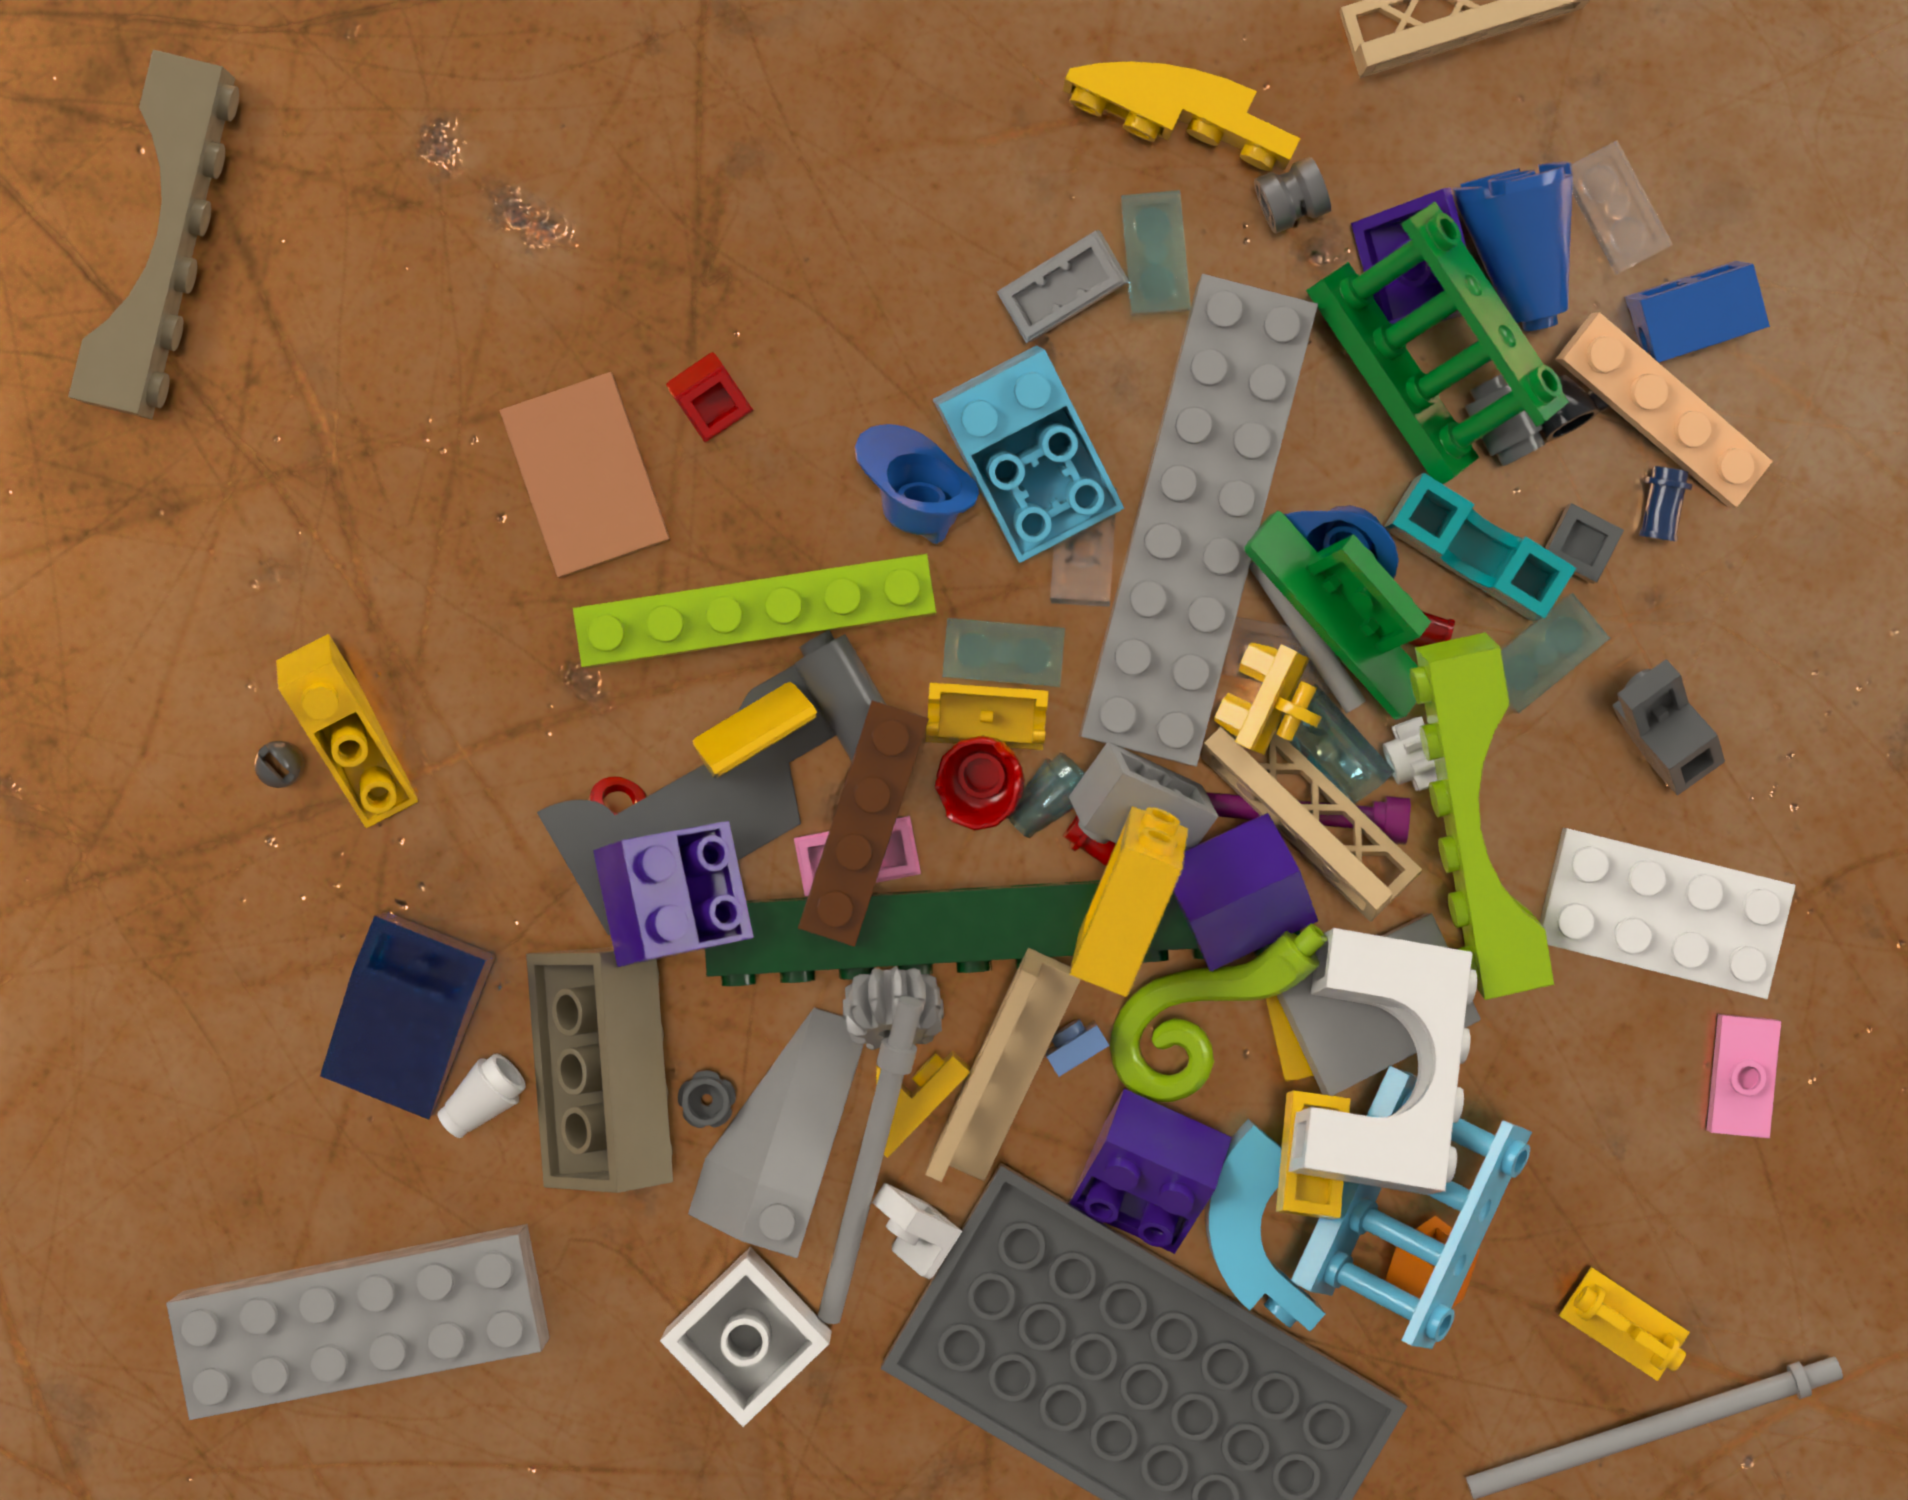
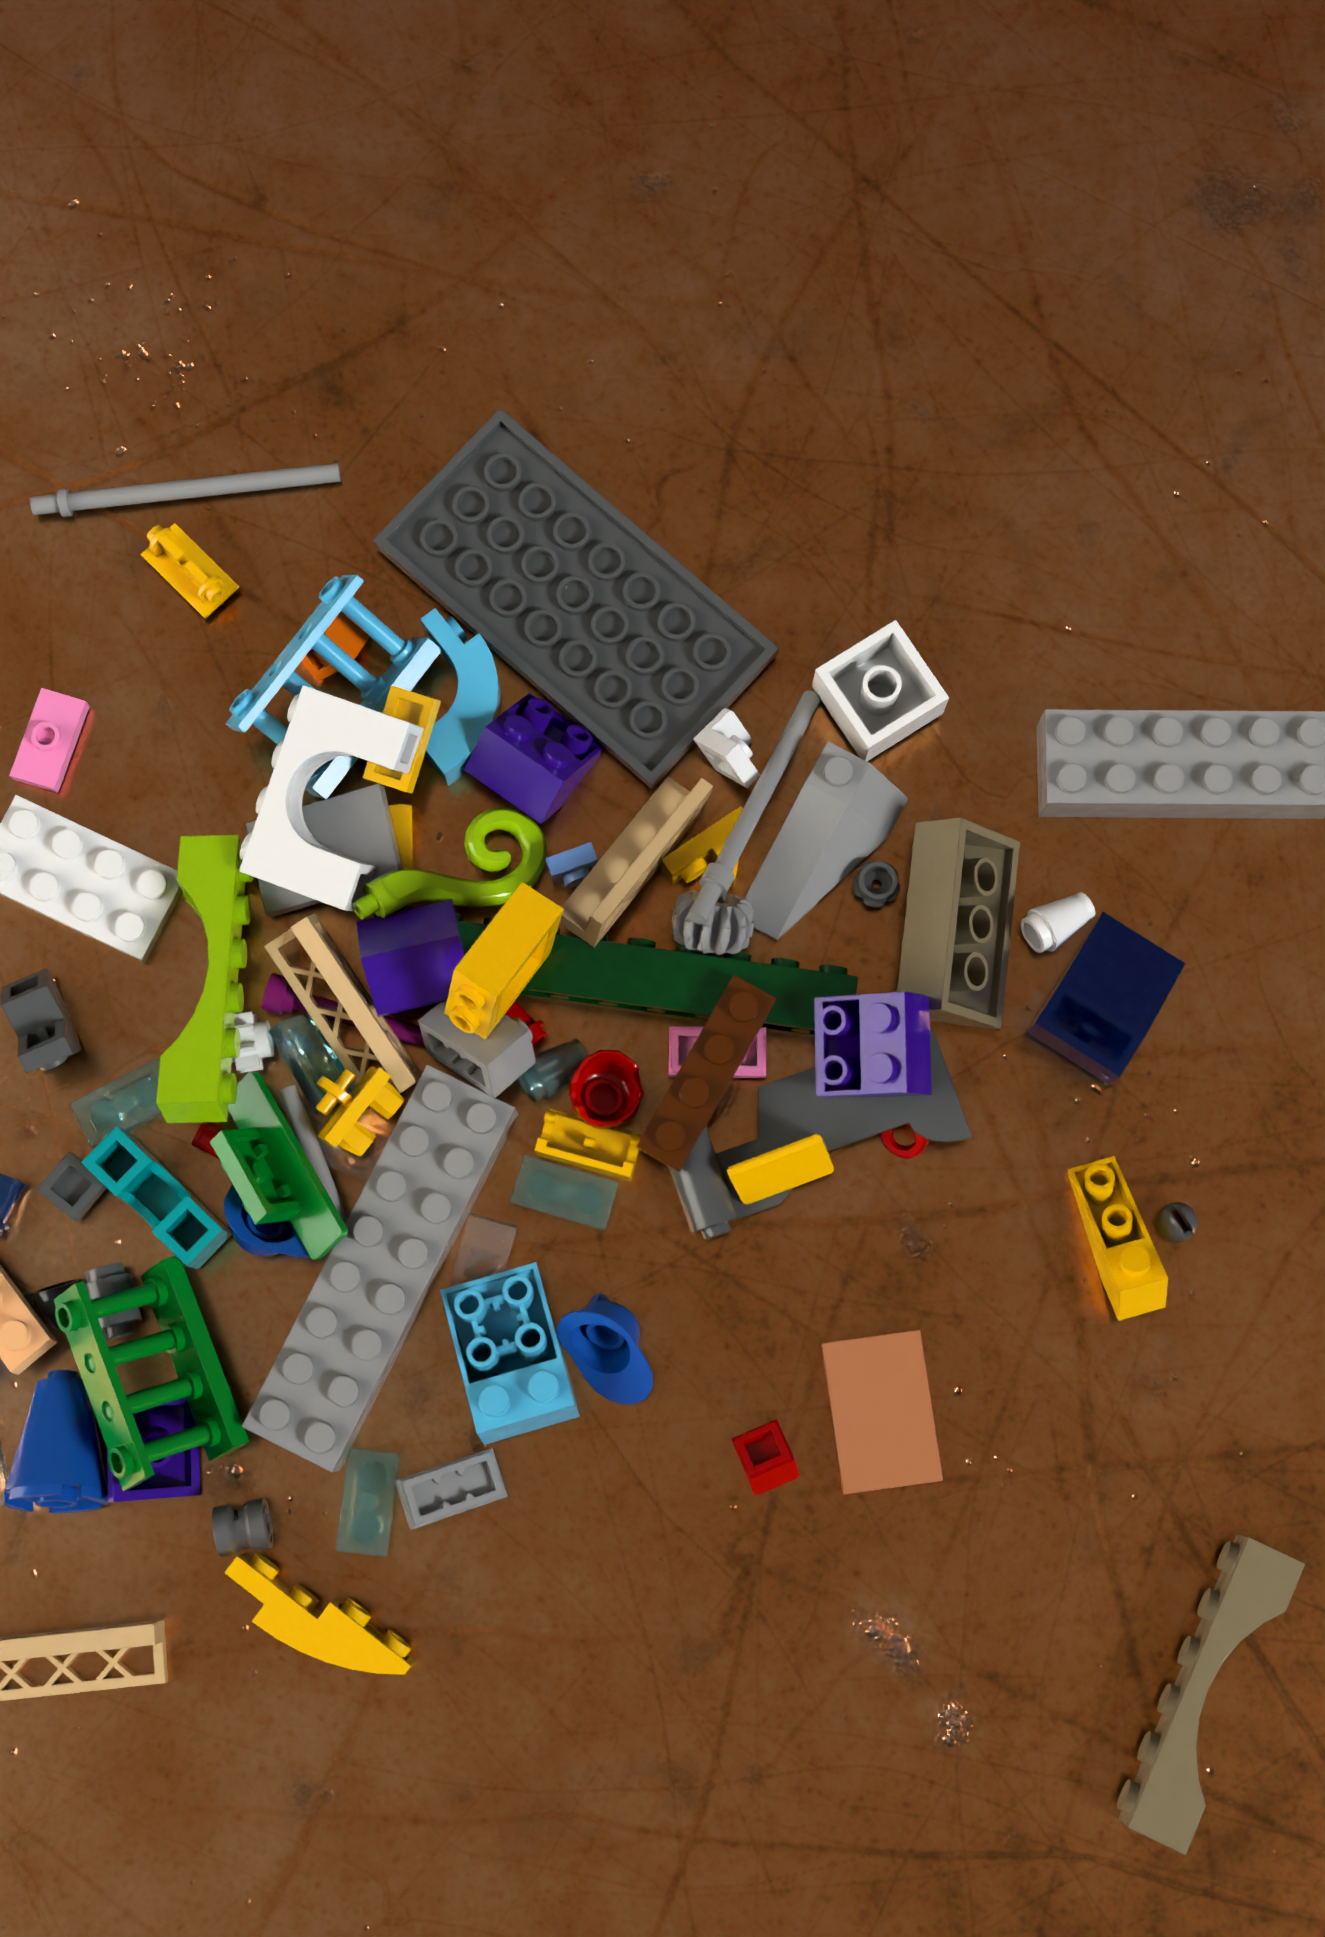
camera: 170 degrees left, 10 degrees down
lime arch [573,554,936,669] -> none

